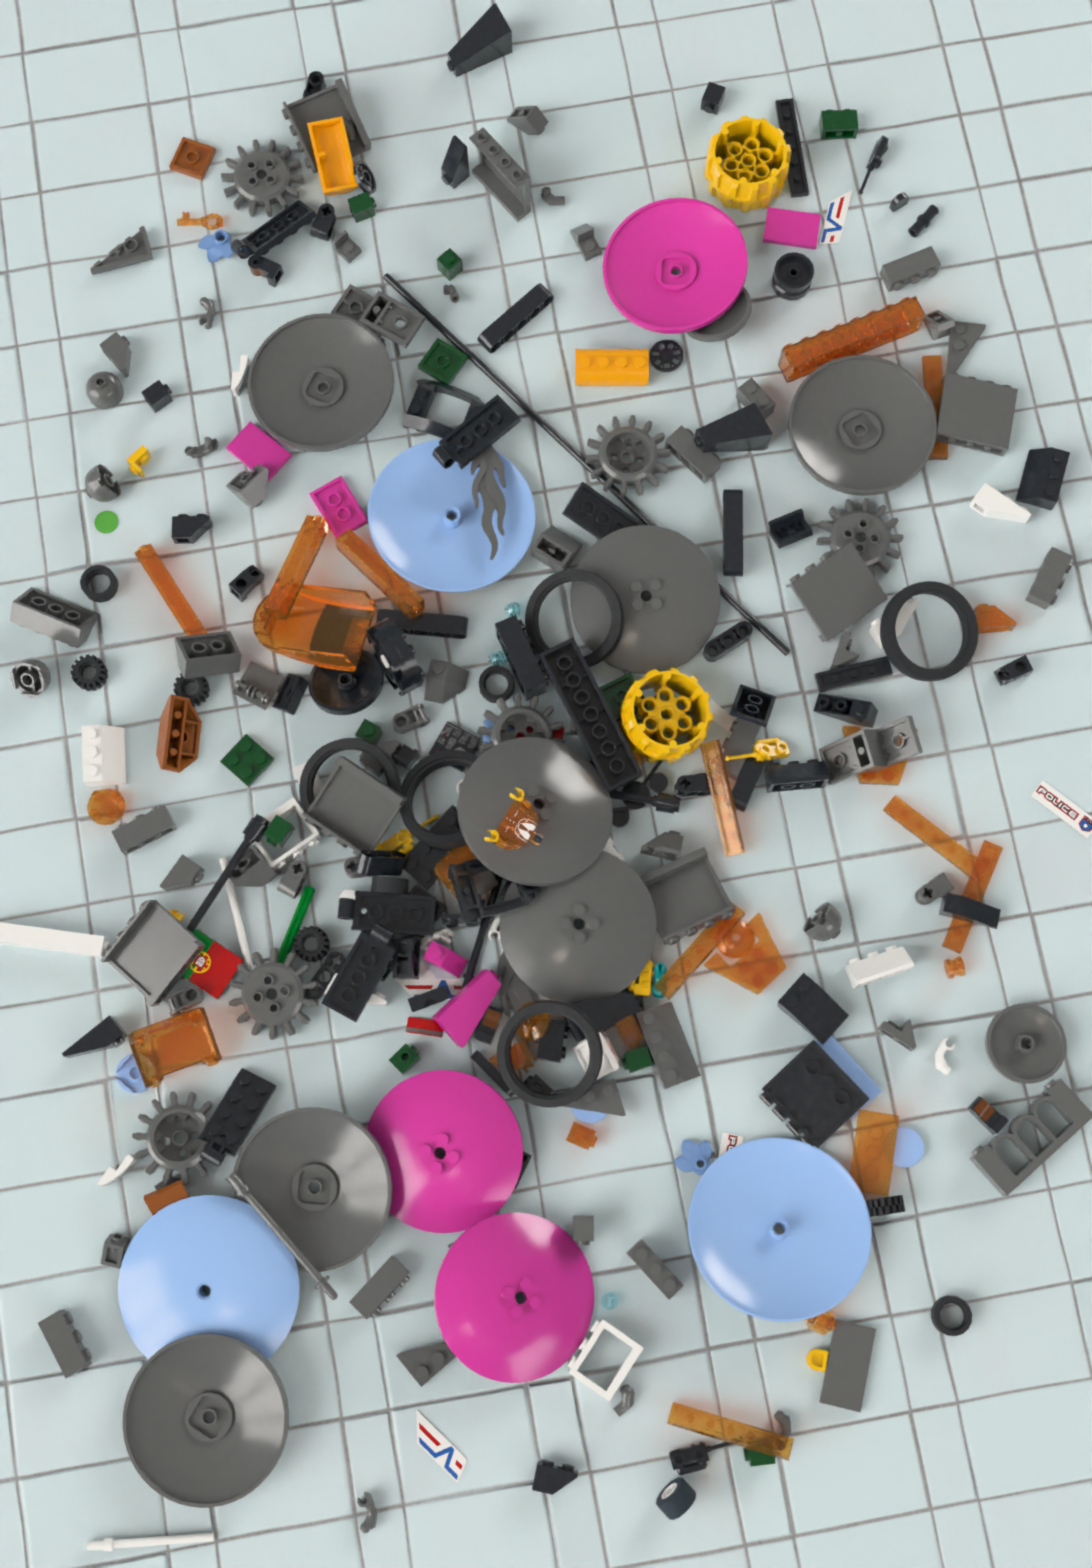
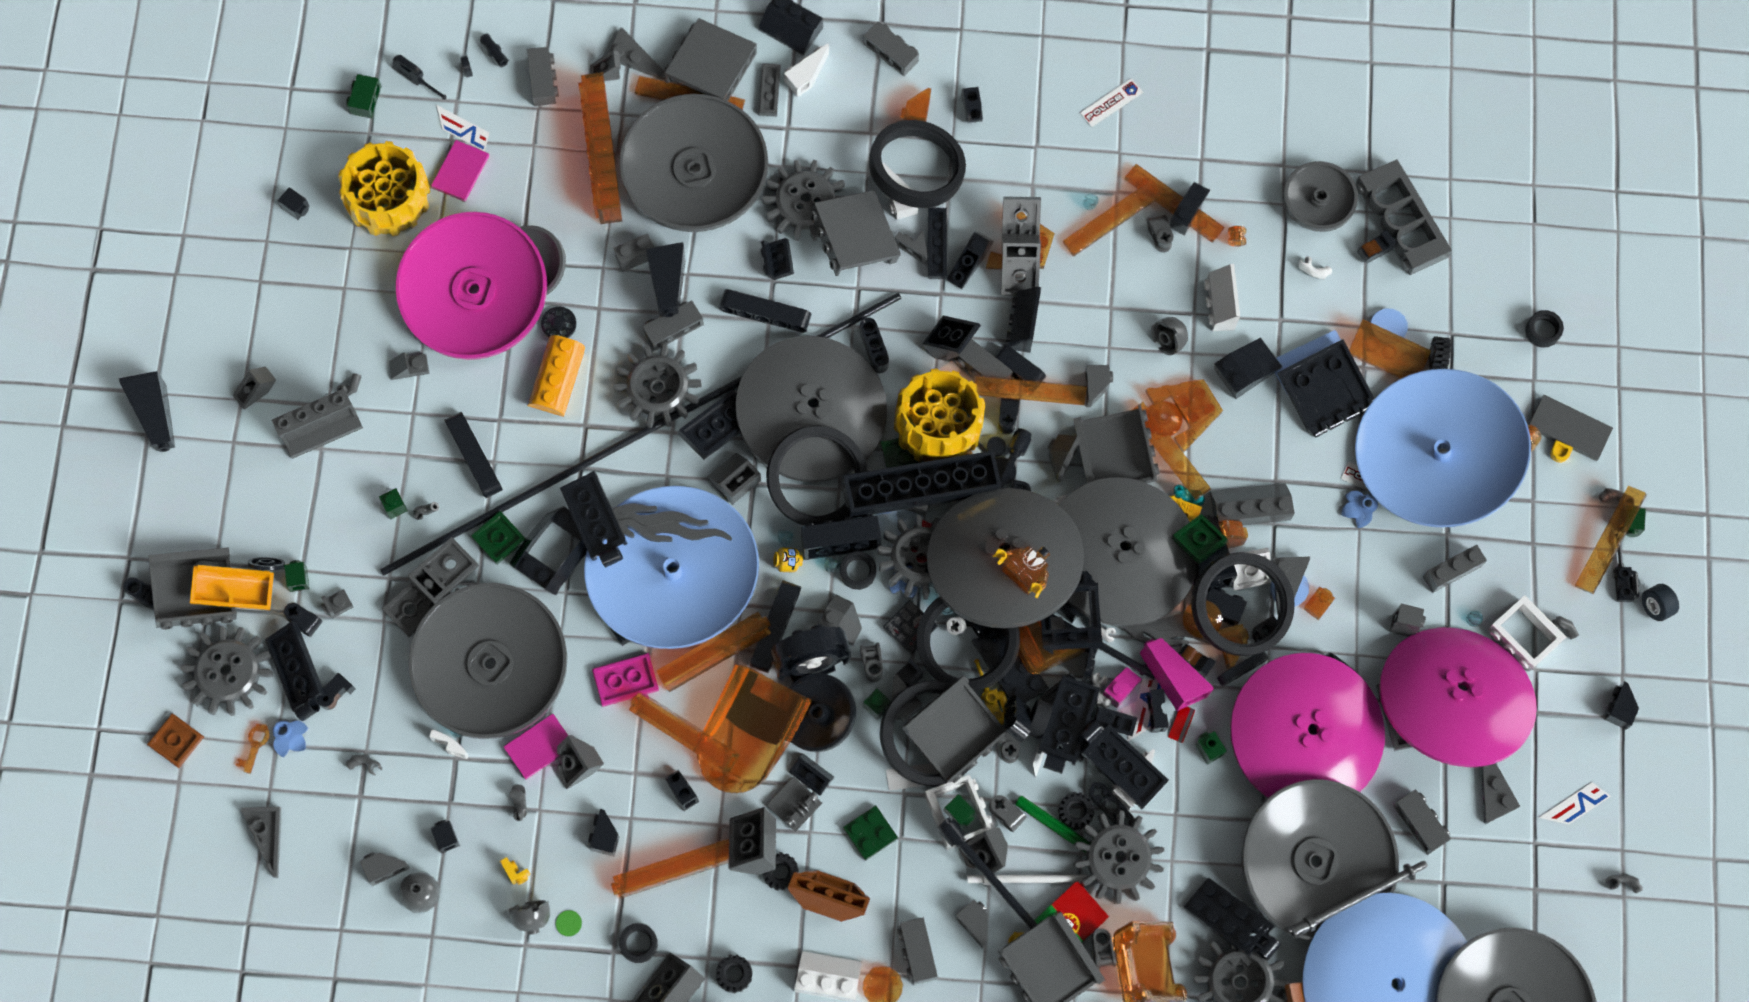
camera: 80 degrees left, 5 degrees down
black slope [441,135,470,189] -> none
dark green brick [621,1046,653,1074] -> none
yellow piece [725,737,790,762] -> none
black wheel [772,252,814,301] -> none
black tile [775,98,809,198] -> none
dark grey slope [878,1019,916,1051] -> none
none -> dark grey tile [759,64,781,117]
none -> yellow head [773,547,803,573]
none -> clear light blue hinge [1083,194,1099,210]
none -> dark grey slope [1085,365,1113,407]
none -> dark green plate [1172,514,1228,564]

